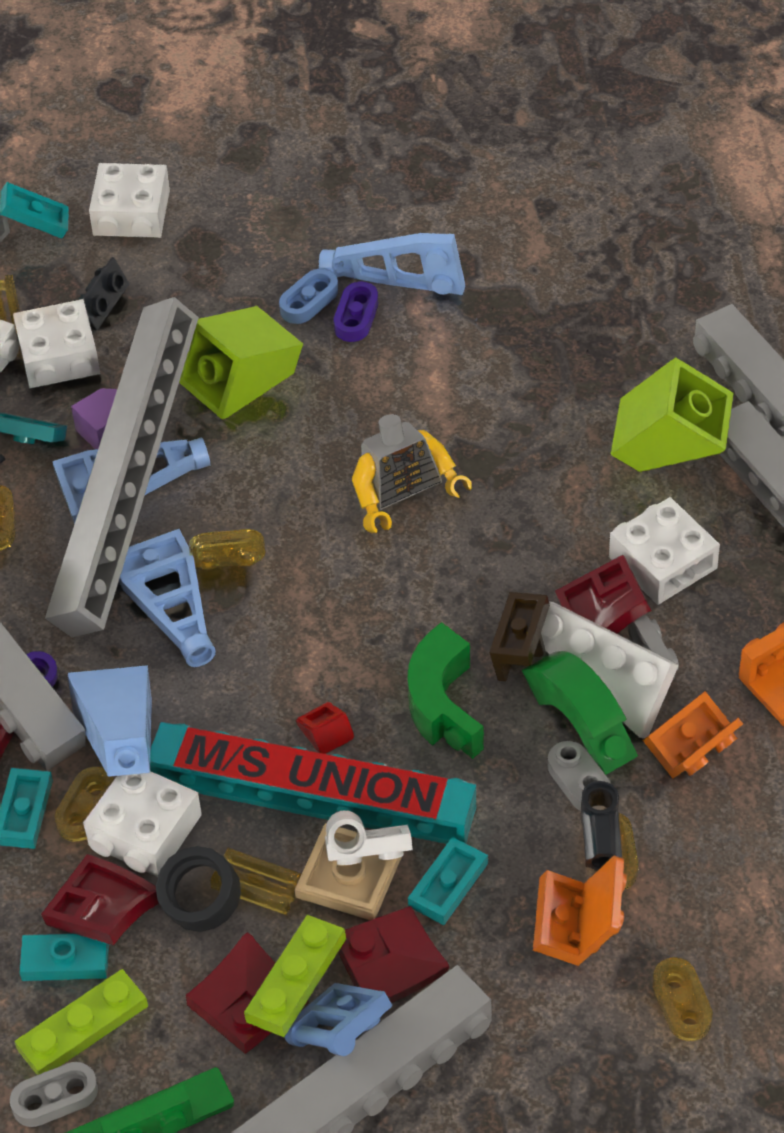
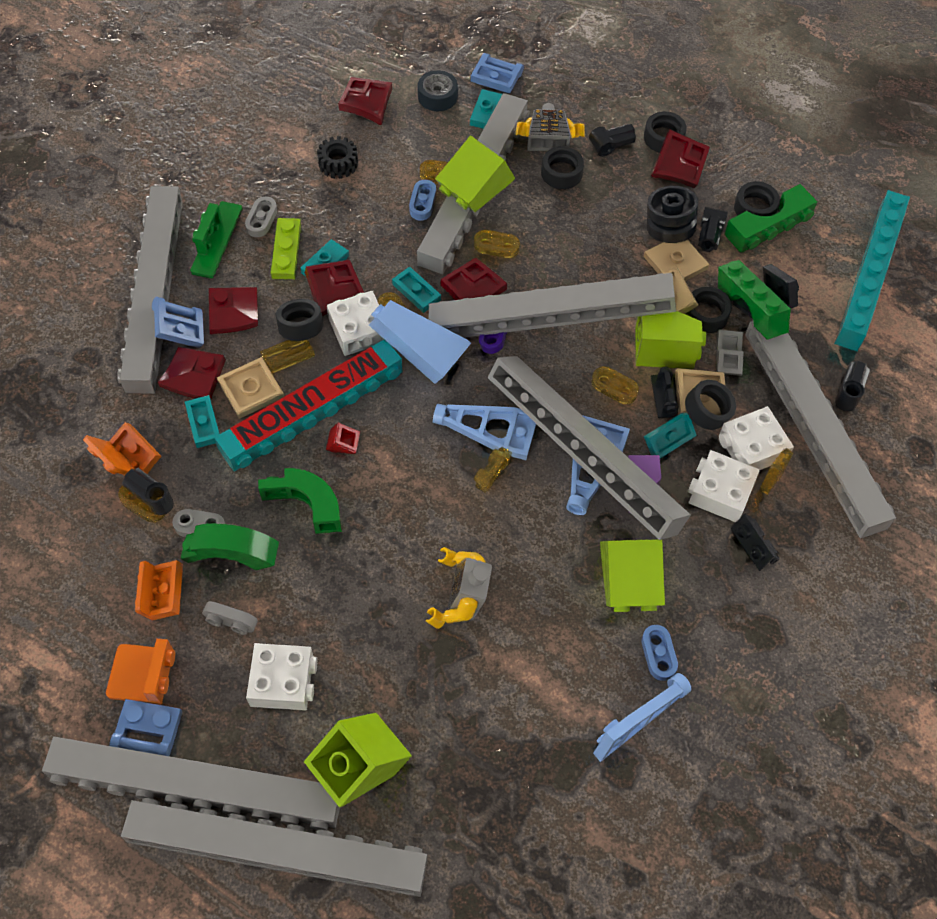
camera: 125 degrees right, 10 degrees up
teal plate [0,182,69,239] -> none
white brick [89,163,170,238] -> none
lime plate [244,915,346,1037] -> none
white plate [325,811,413,865] -> none
dark purple plate [334,281,379,342] -> none
dark brown panel [489,592,550,682] -> none
white wing [541,601,679,738] -> none
dark red plate [555,555,652,634] -> none
clear yellow plate [653,957,713,1041] -> none

